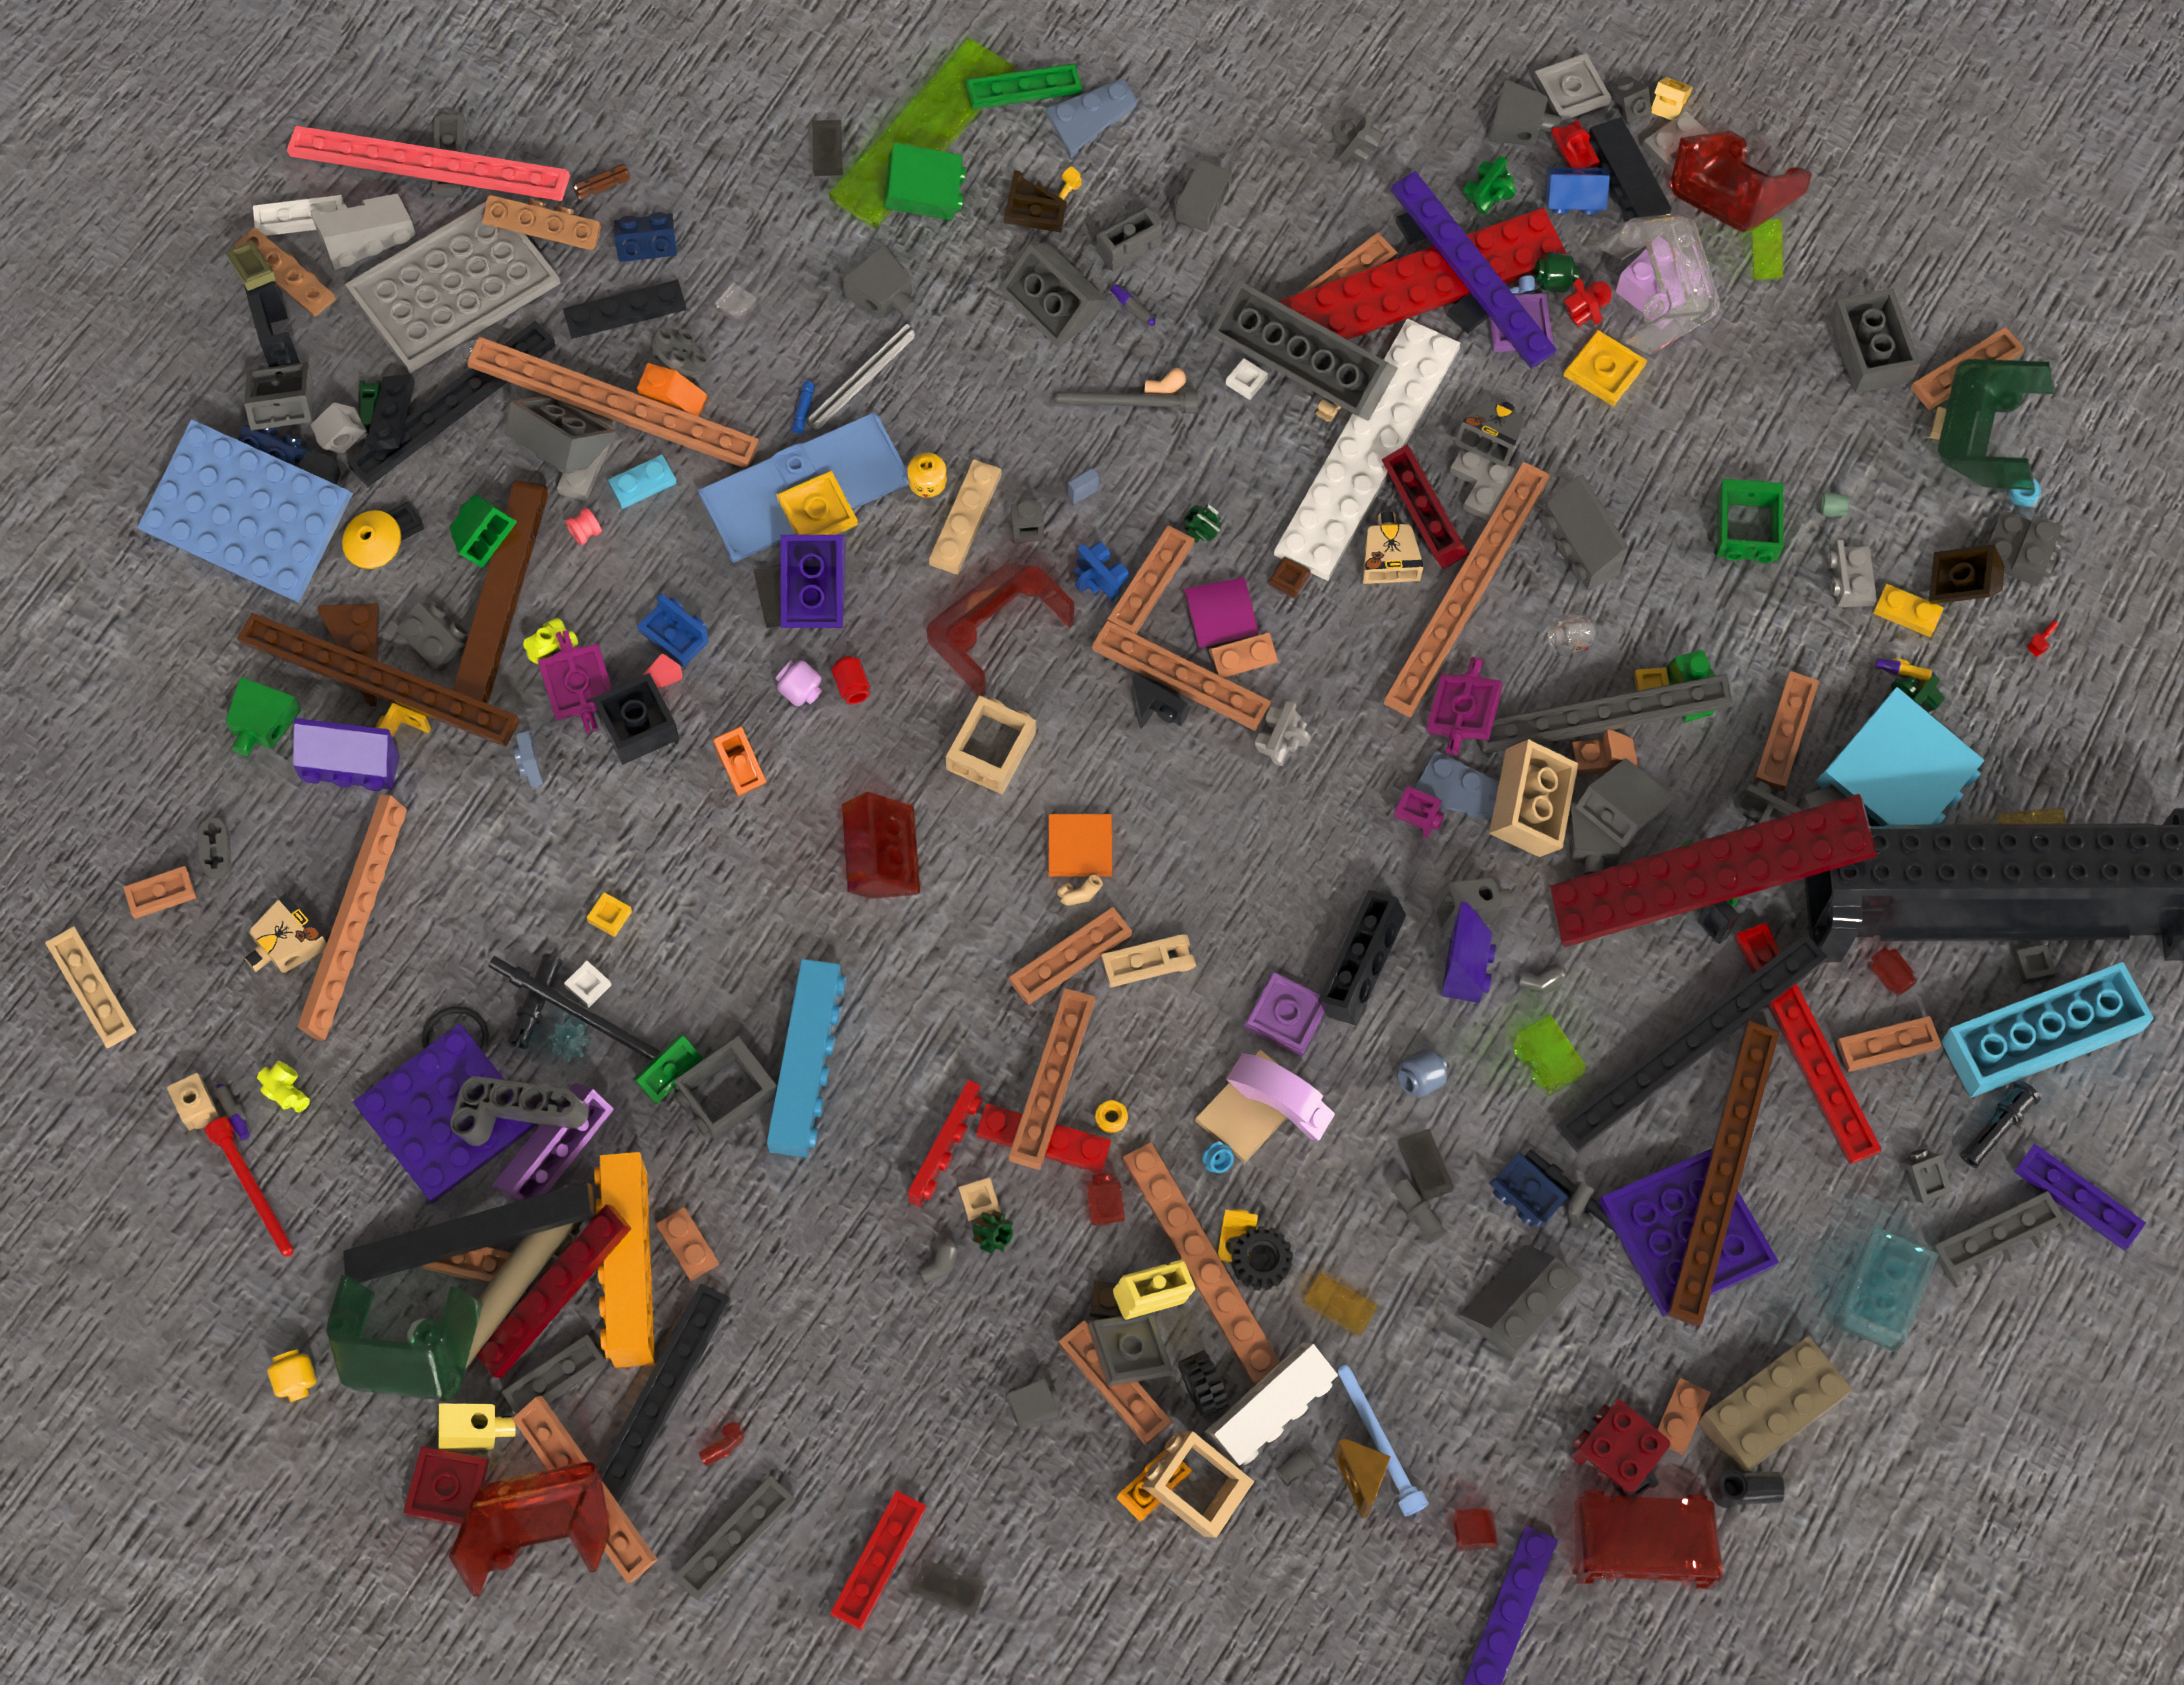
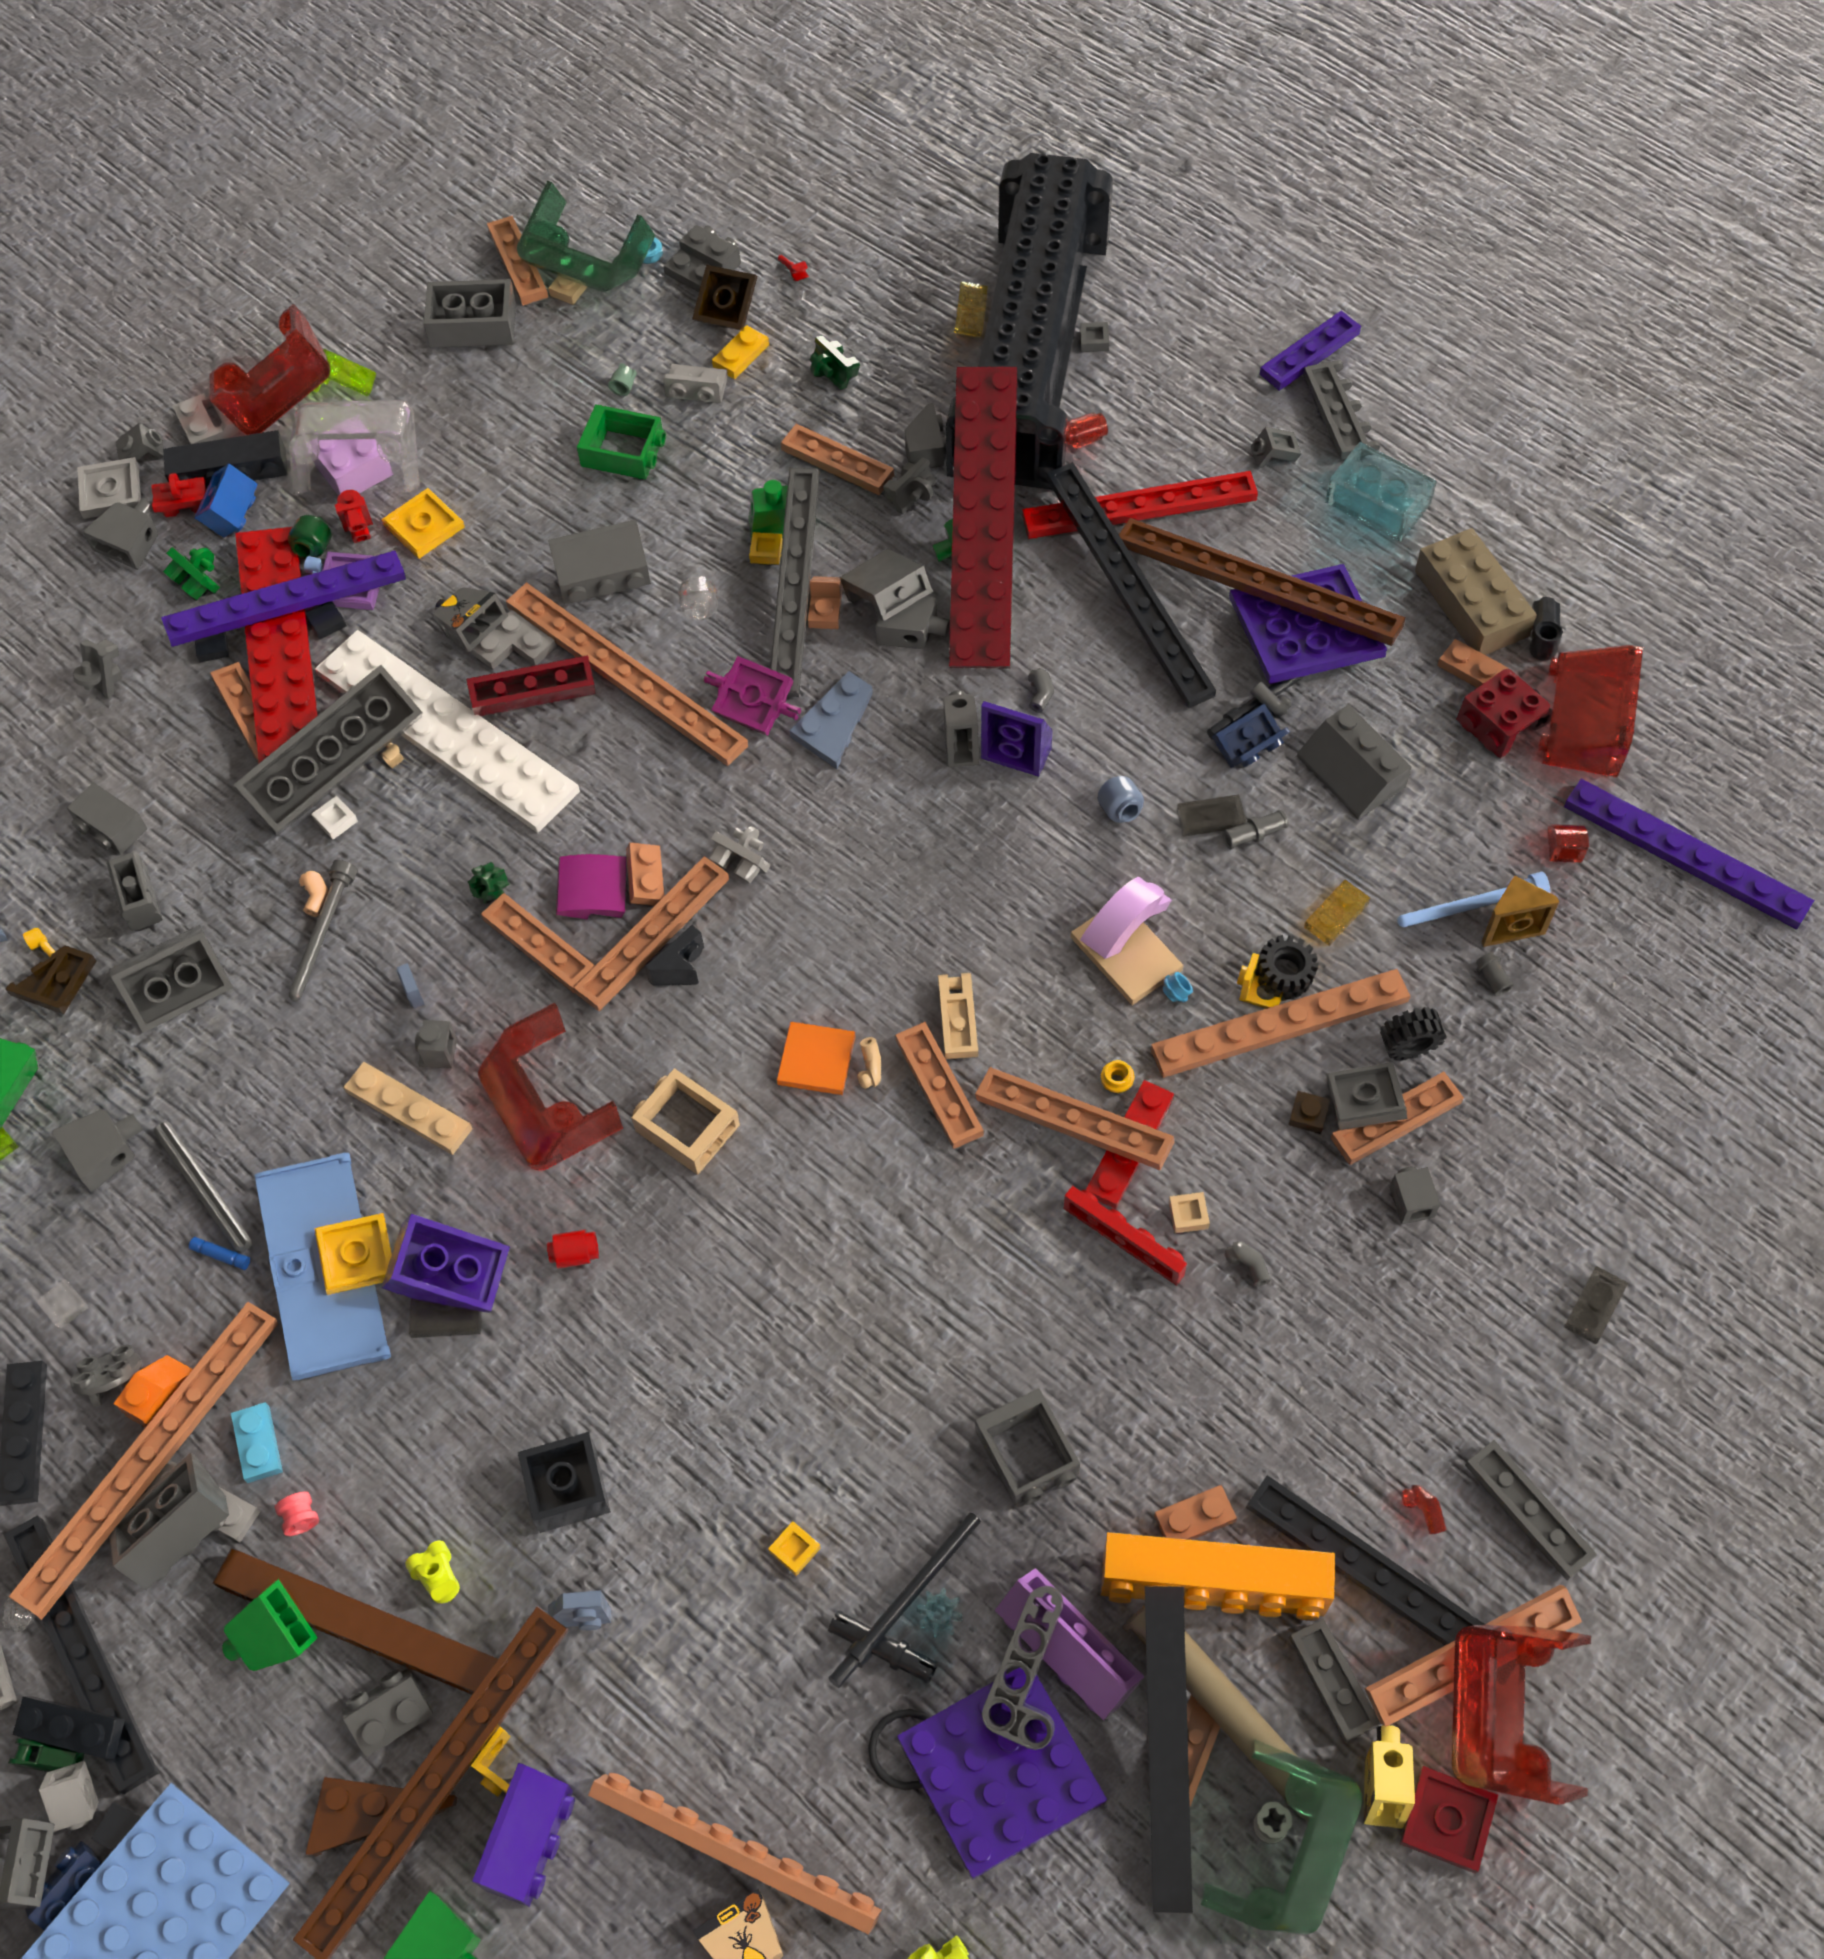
camera: 75 degrees left, 5 degrees down
yellow dish [342,510,401,569] -> none
black tile [386,501,424,541] -> none
dark red plate [476,1204,632,1379] -> none
magenta plate [538,631,612,734] -> none
white plate [564,961,611,1008] -> none
green plate [632,1034,704,1104] -> none
blue bracket [637,593,709,668] -> none
coral slope [643,653,683,689] -> none
orange slope [712,725,767,796] -> none
dark azure brick [767,959,846,1158] -> none
lavender head [775,660,822,706] -> none
red plate [830,1490,927,1632] -> none
clear red slope [842,791,920,899] -> none
yellow head [907,452,947,498] -> none
dark green gear [972,1210,1013,1253] -> none
blue hips [1074,542,1129,601] -> none
clear red bracket [1085,1173,1125,1225] -> none
piece [1110,284,1155,326] -> none
light yellow brick [1113,1260,1195,1320] -> none
light orange slope [1117,1449,1192,1522] -> none
tan window [1142,1431,1254,1538] -> none
white brick [1204,1343,1338,1466] -> none
medium lavender tile [1244,971,1325,1057] -> none
reddish brown tile [1269,557,1311,599] -> none
black brick [1318,890,1406,1026] -> none
tan torso [1362,512,1423,584] -> none
magenta bracket [1394,786,1445,838] -> none
tan brick [1489,739,1578,857] -> none
clear neon green brick [1514,1014,1587,1096] -> none
yellow slope [1651,77,1693,121] -> none
black tile [1698,901,1739,944] -> none
medium azure panel [1815,687,1984,826] -> none
nougat plate [1836,1016,1942,1072] -> none
piece [1875,658,1936,681] -> none
medium azure brick [1941,962,2154,1098] -> none
black pin [1960,1081,2041,1168] -> none

